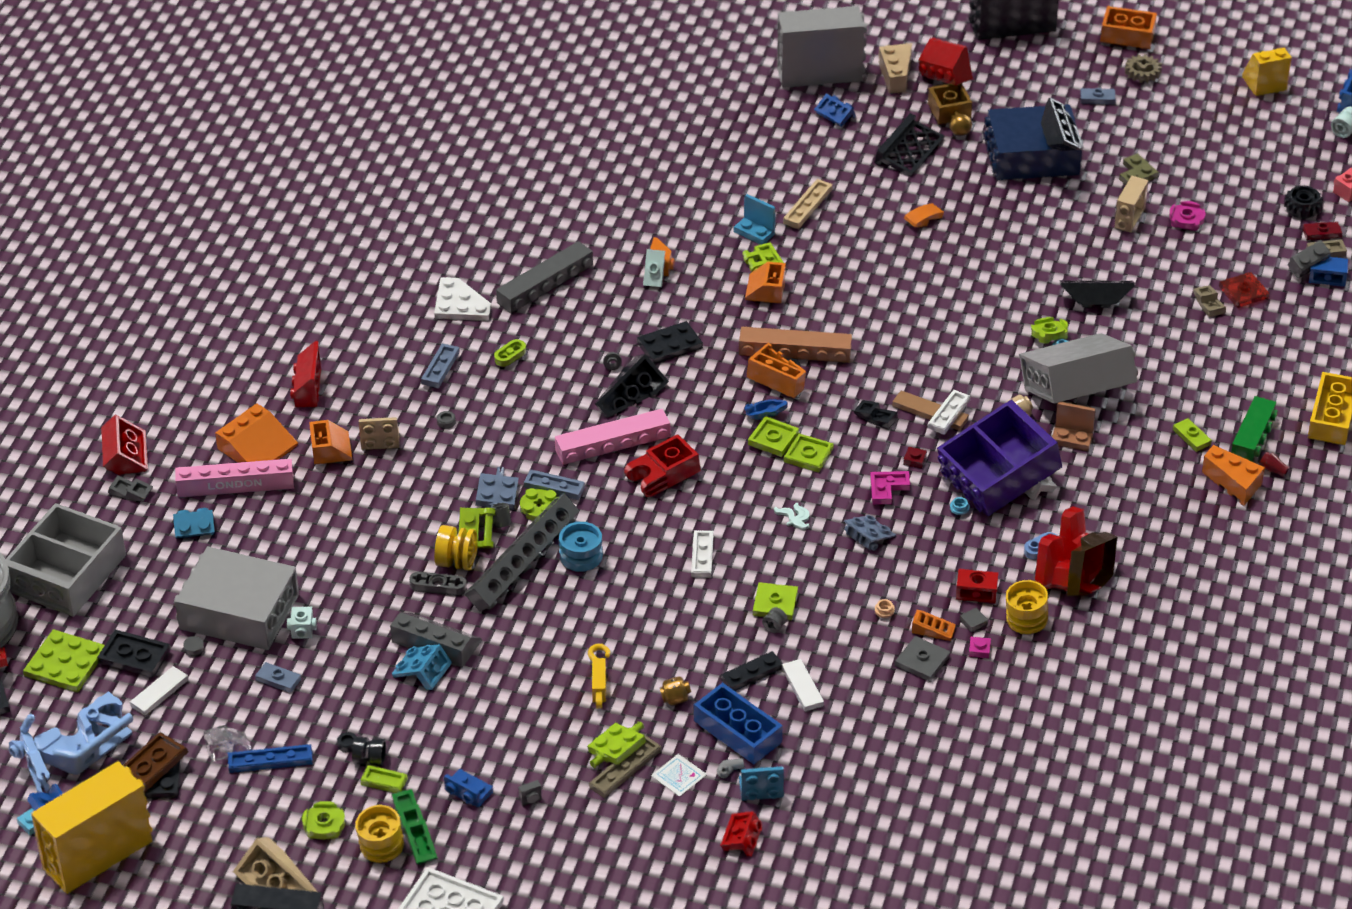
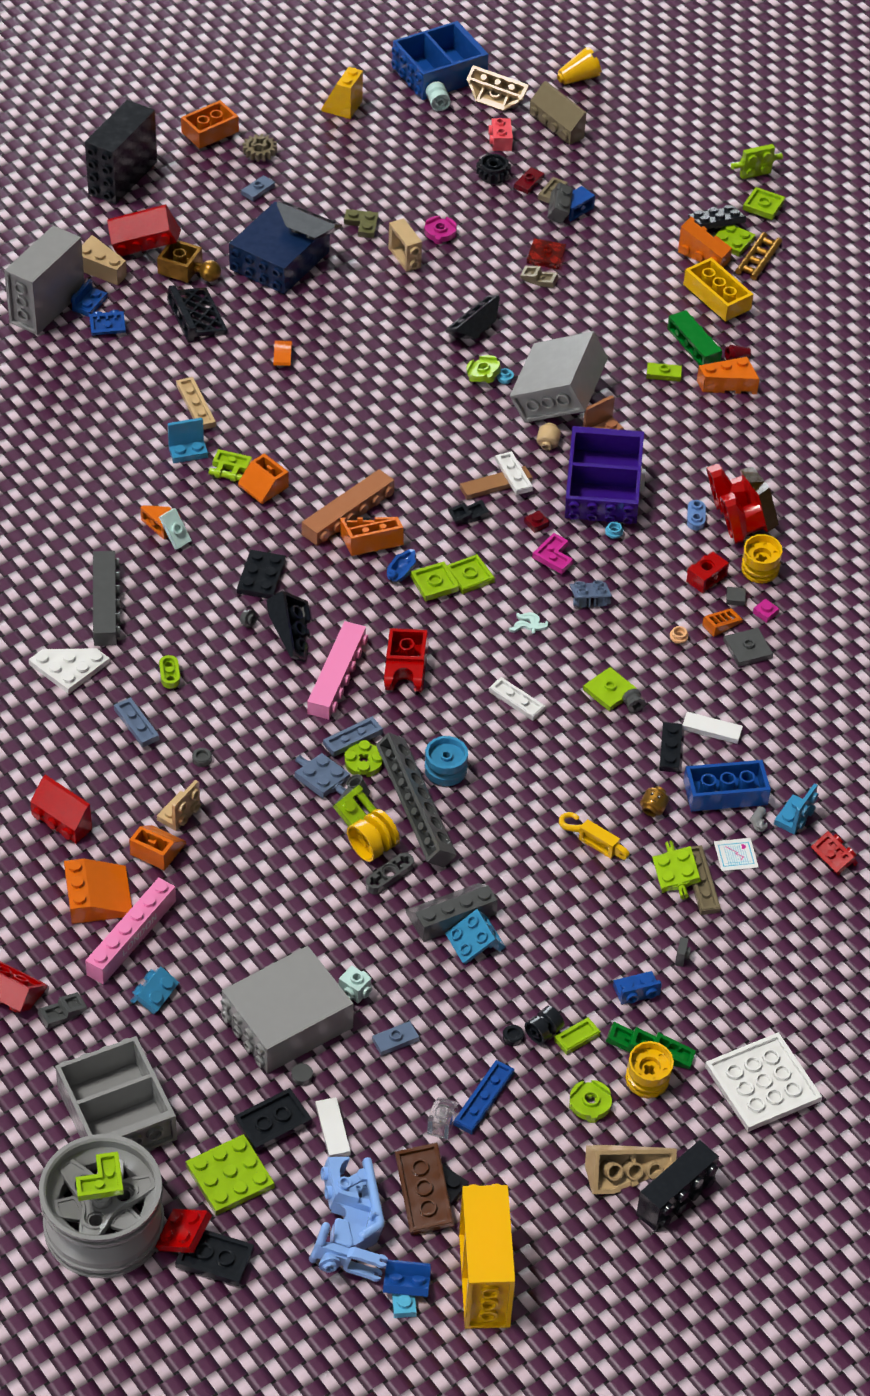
camera: 55 degrees left, 5 degrees up
none -> blue bracket [71,279,108,317]

